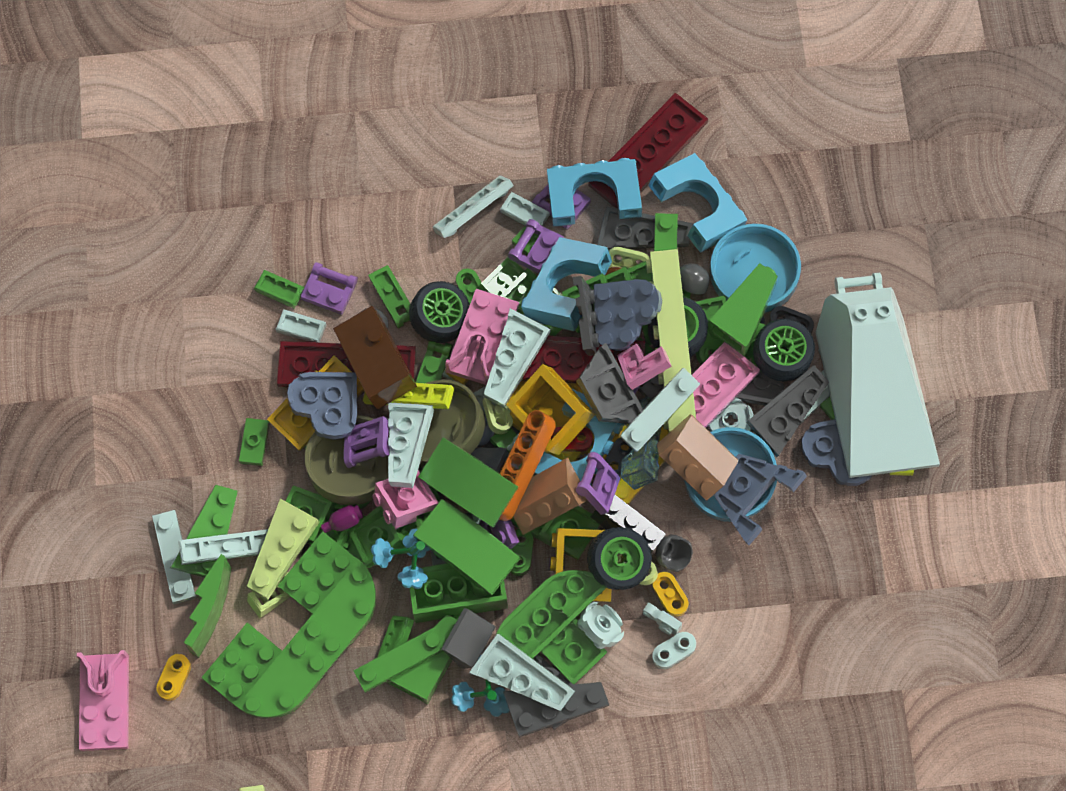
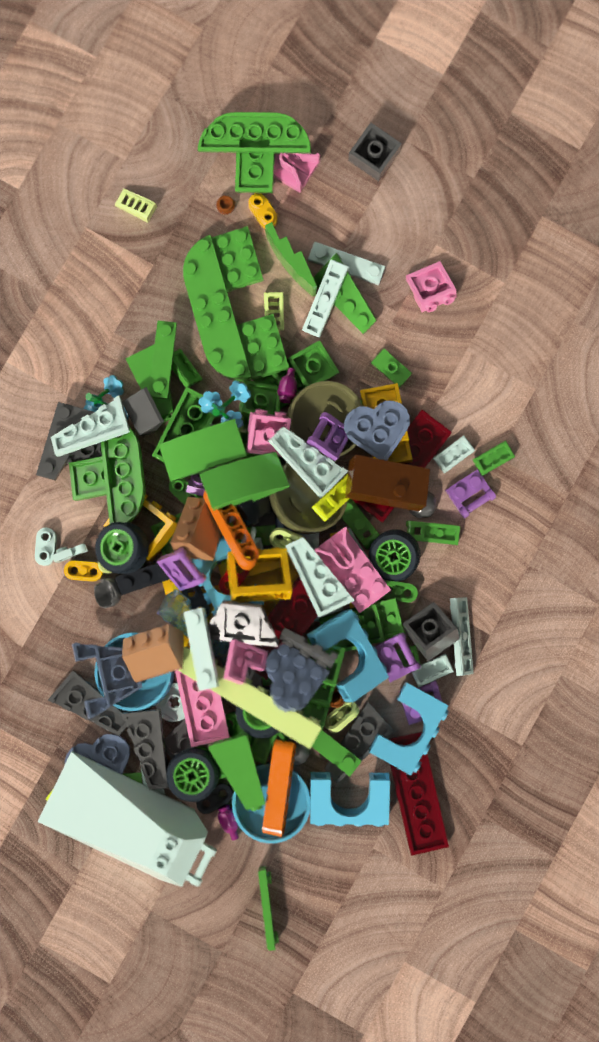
camera: 120 degrees right, 15 degrees up
yellowish green wing [247,499,320,600] -> none
light aqua plate [577,602,624,649] -> none
none -> dark grey wing [48,670,127,736]
none -> bright green plate [198,112,311,193]
none -> dark orange plate [216,195,235,215]
none -> magenta plant [218,804,239,840]
none -> bright green plate [258,866,279,951]
none -> orange beam [262,739,296,837]
none -> dark grey brick [348,123,402,181]
none -> dark grey brick [403,602,460,661]
none -> bright pink plate [406,261,457,312]

